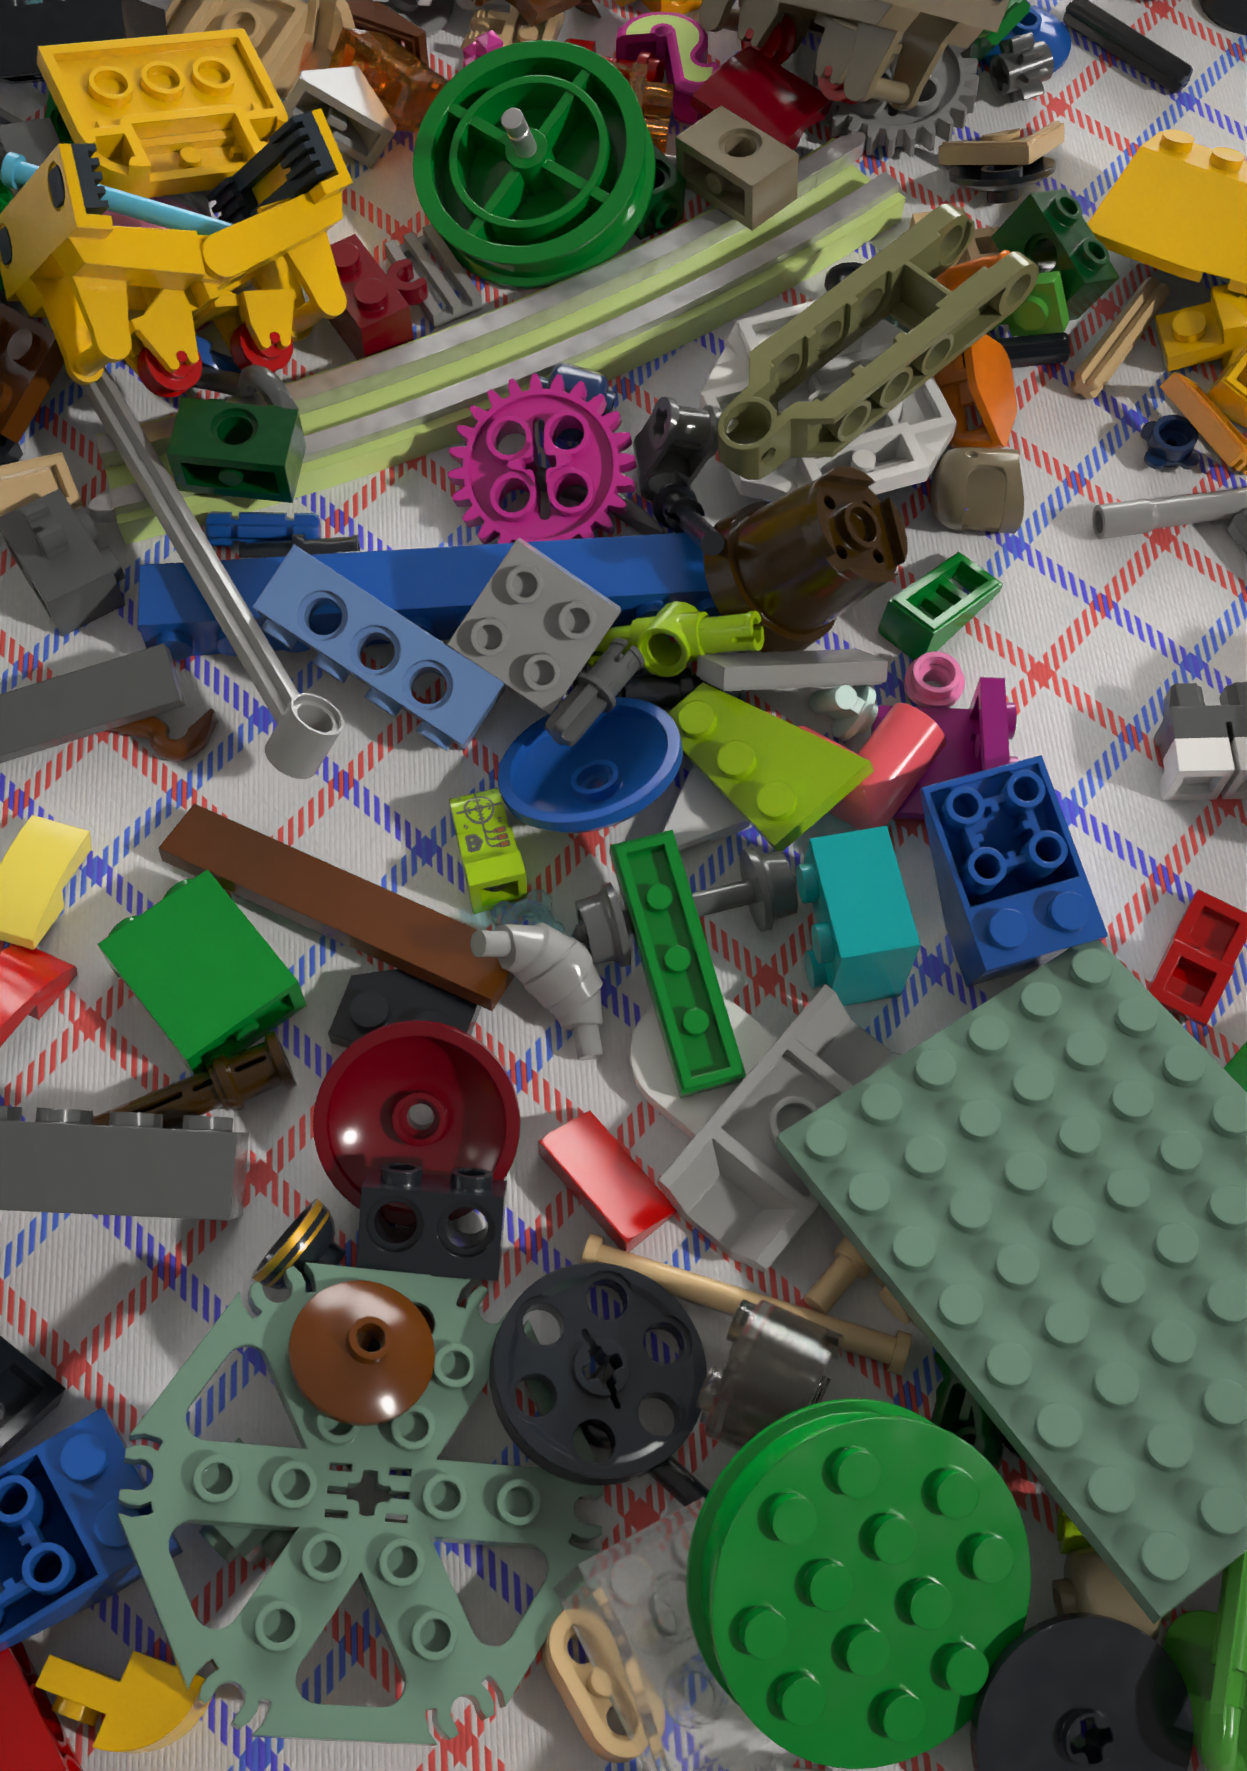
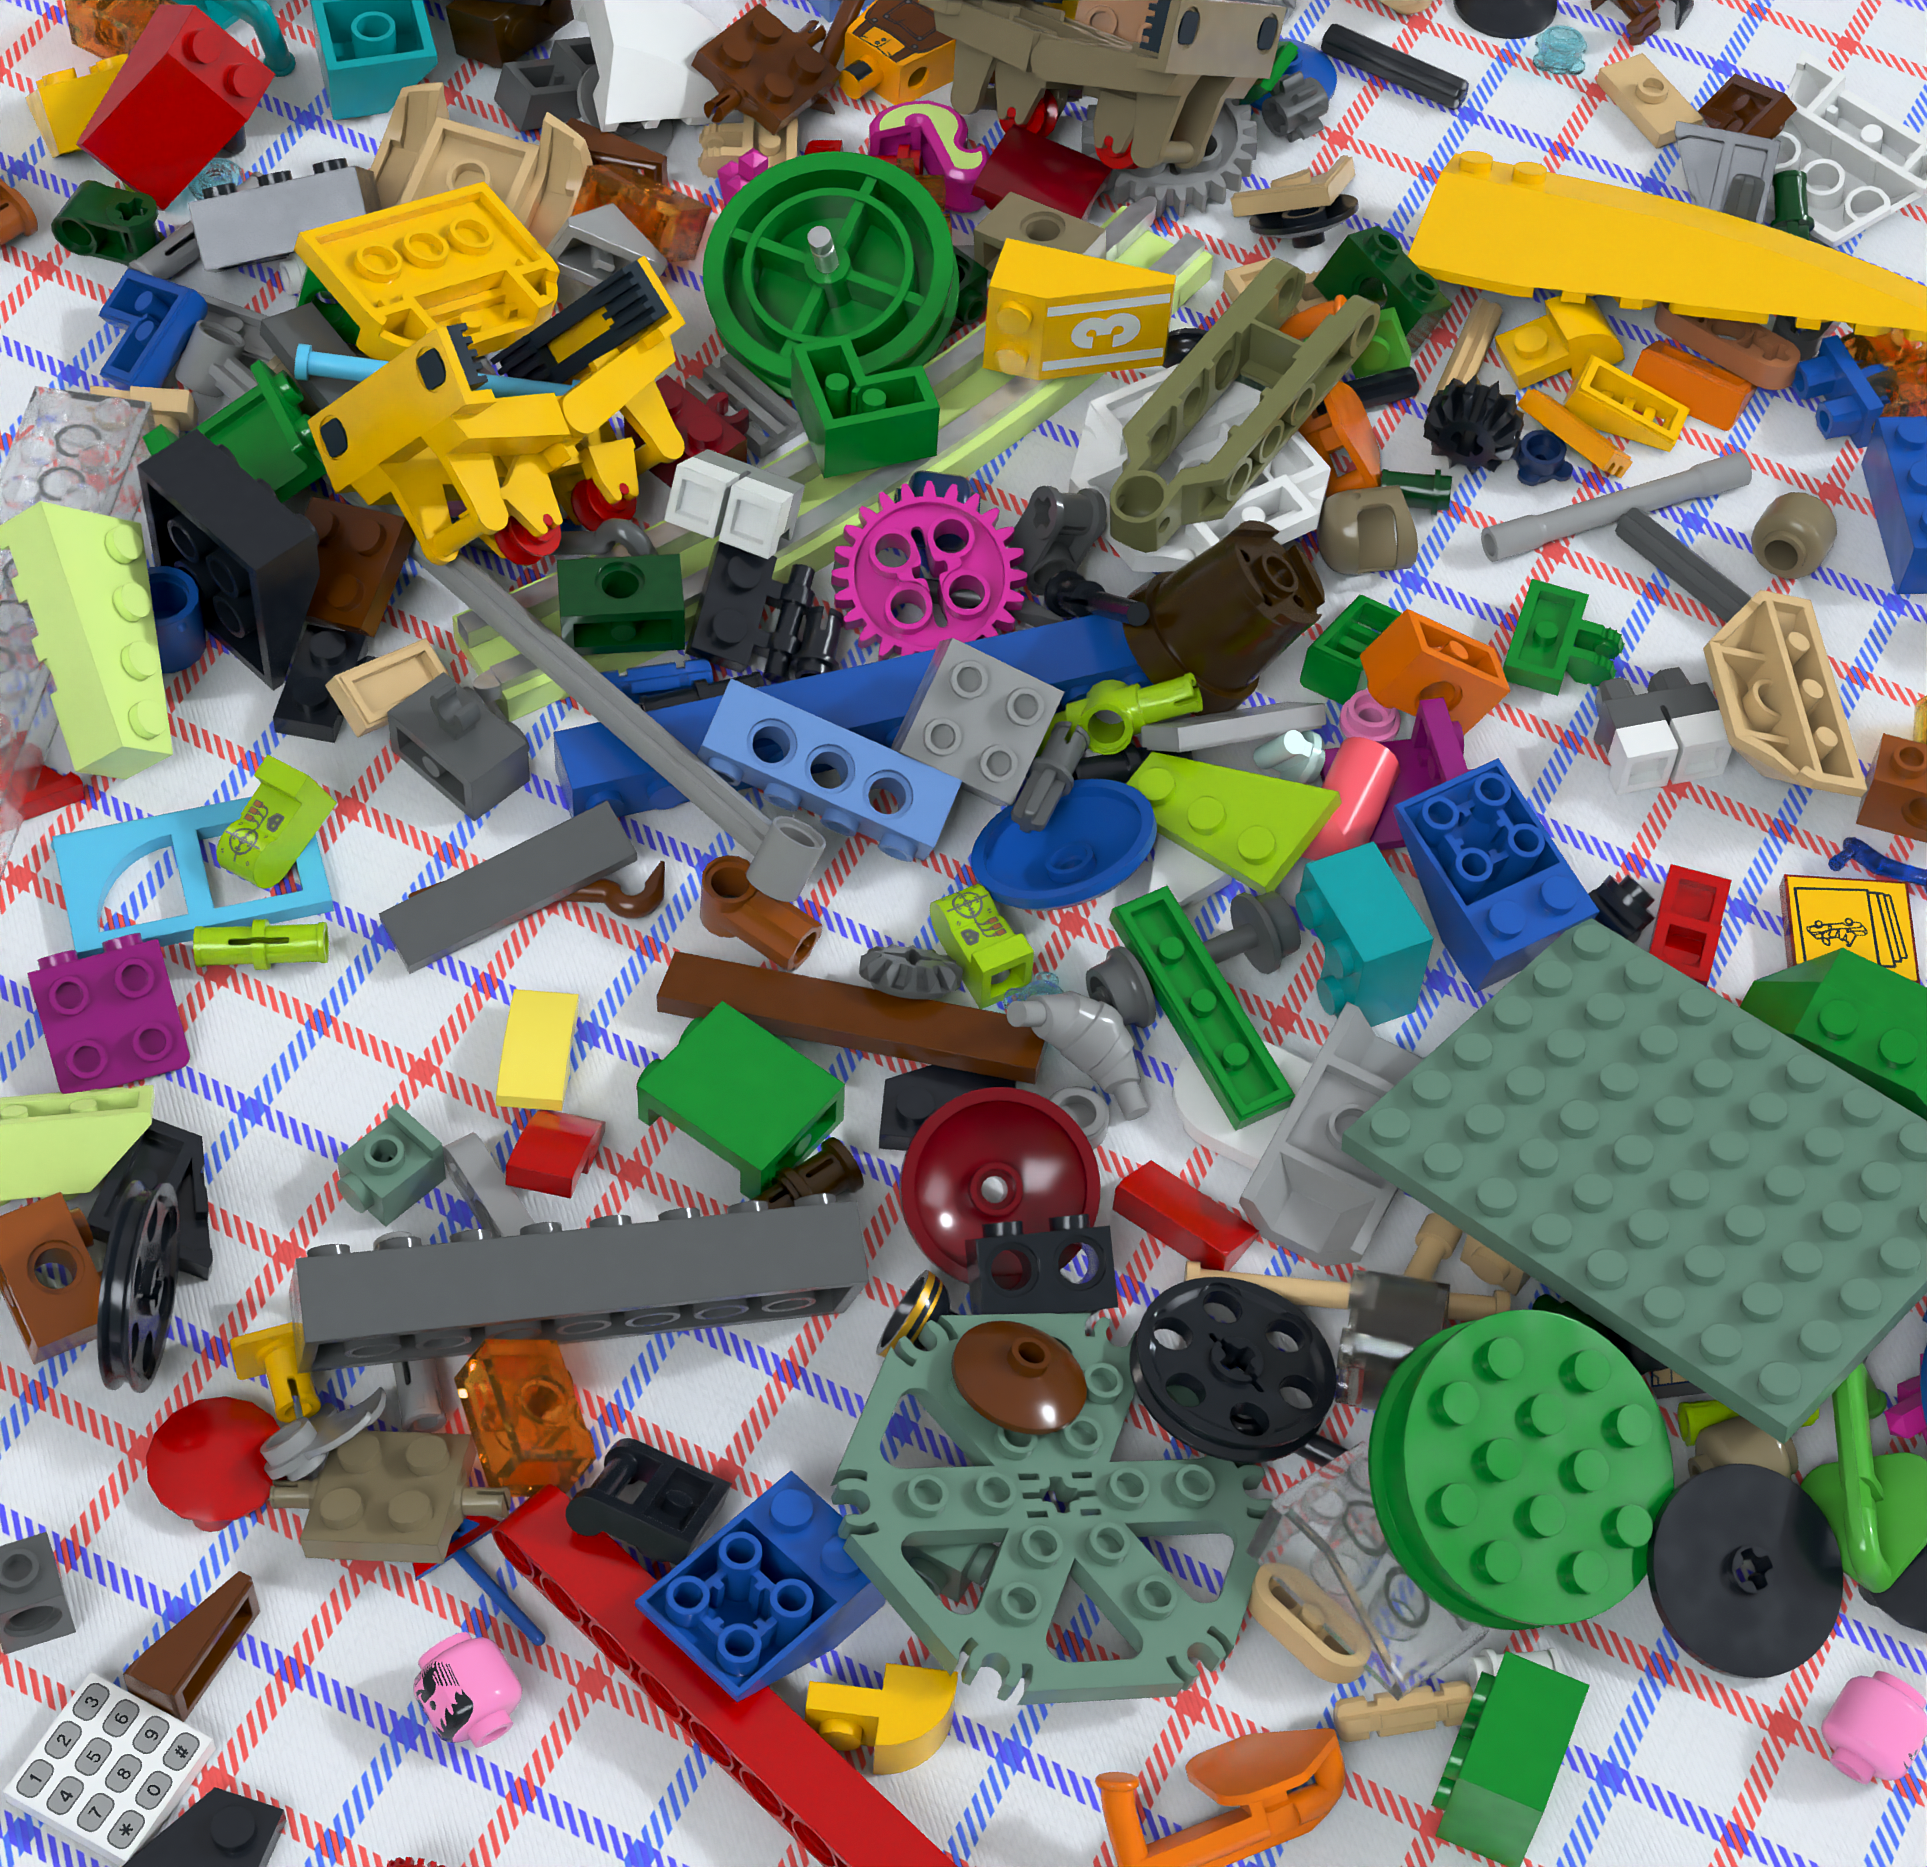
camera: 15 degrees left, 10 degrees down
none -> white hips [664,449,805,559]
none -> black plate [685,540,815,683]
none -> dark orange piece [700,855,822,972]
none -> green brick [791,334,940,479]
none -> black pin [791,606,844,679]
none -> dark grey gear [859,944,963,999]
none -> yellow slope [983,238,1176,381]
none -> light grey tile [1048,1086,1109,1150]
none -> orange brick [1359,609,1511,735]
none -> dark green pin [1381,469,1452,516]
none -> black gear [1423,374,1524,475]
none -> green hinge [1503,579,1625,696]
none -> black plate [1588,874,1655,943]

